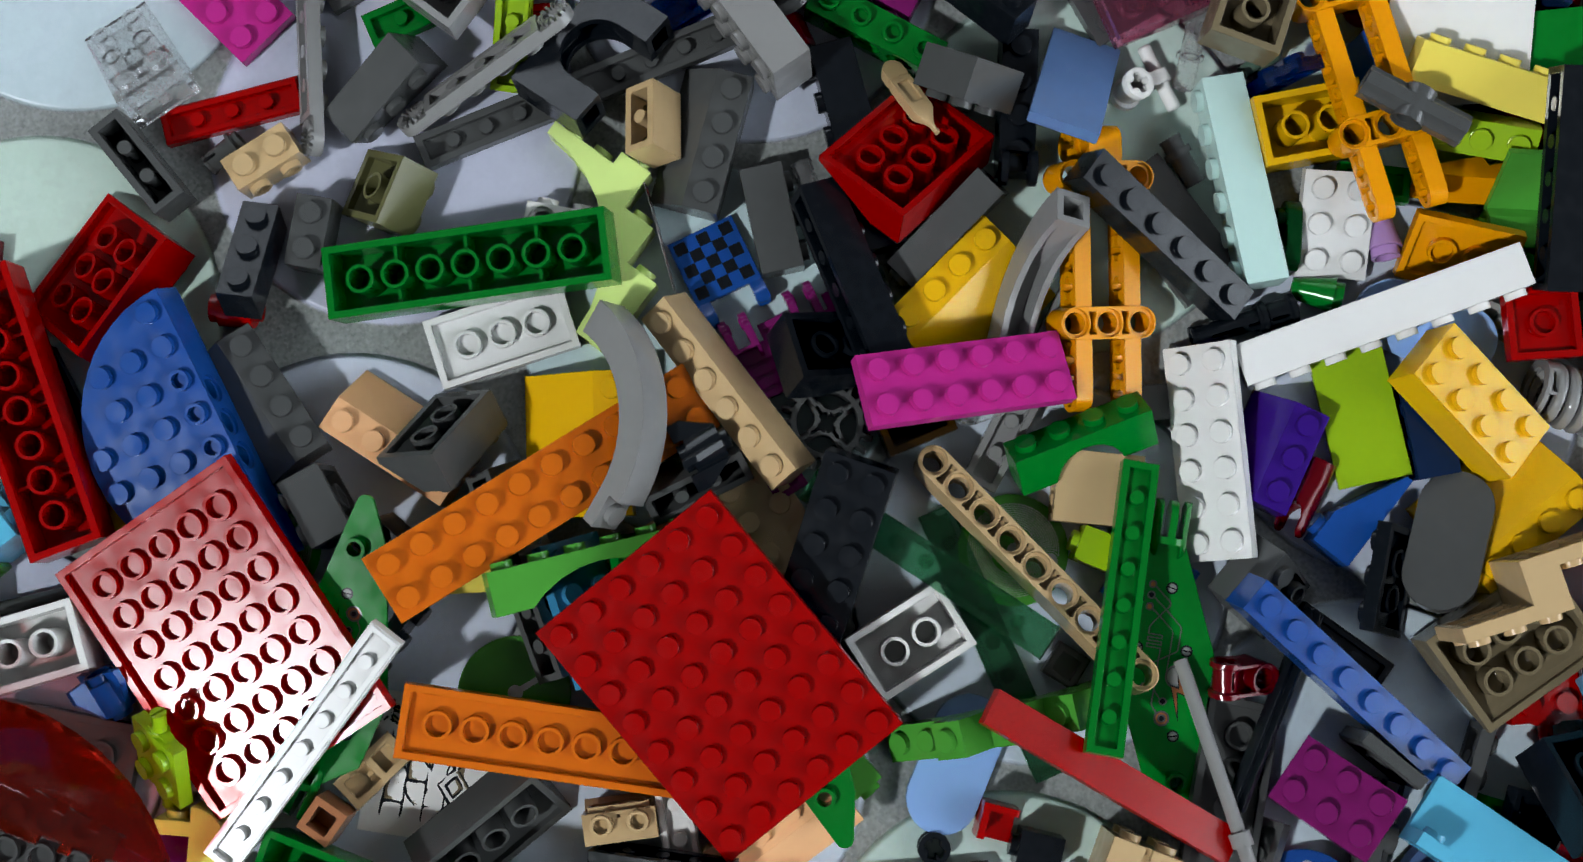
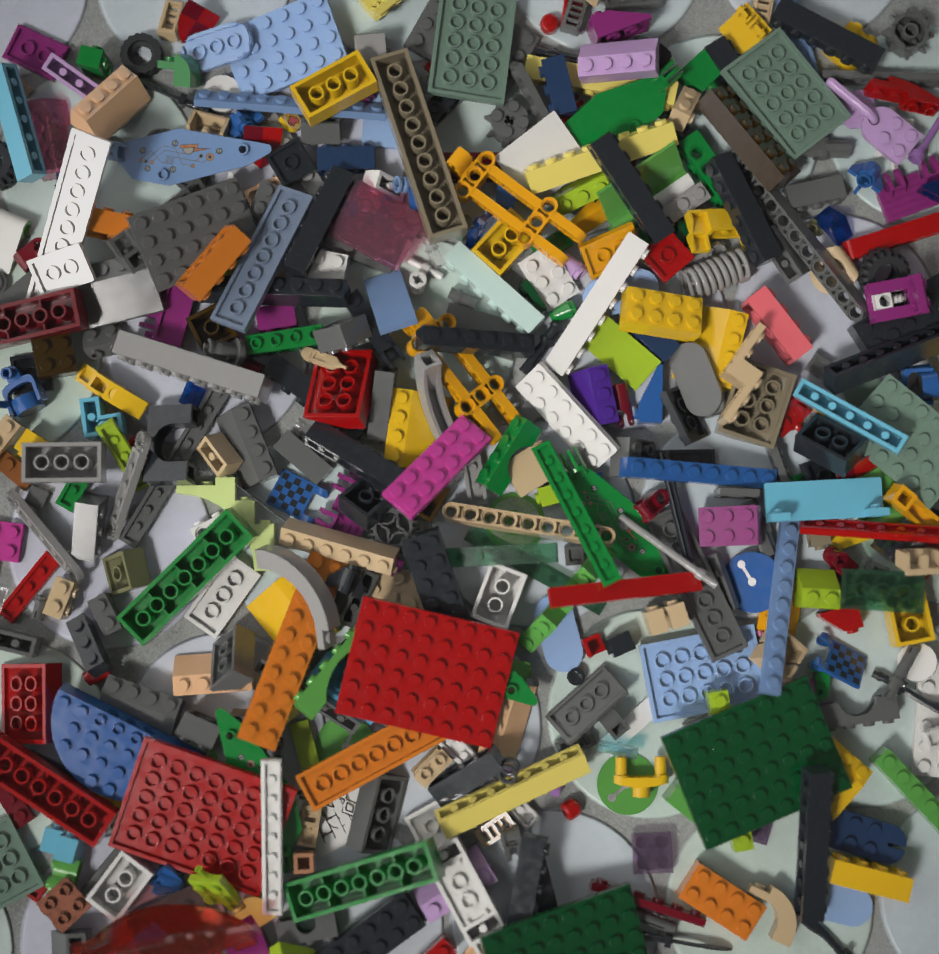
camera: 30 degrees left, 0 degrees up
dark grey piece [1355,65,1473,147] -> none
none -> lime tile [289,719,321,771]

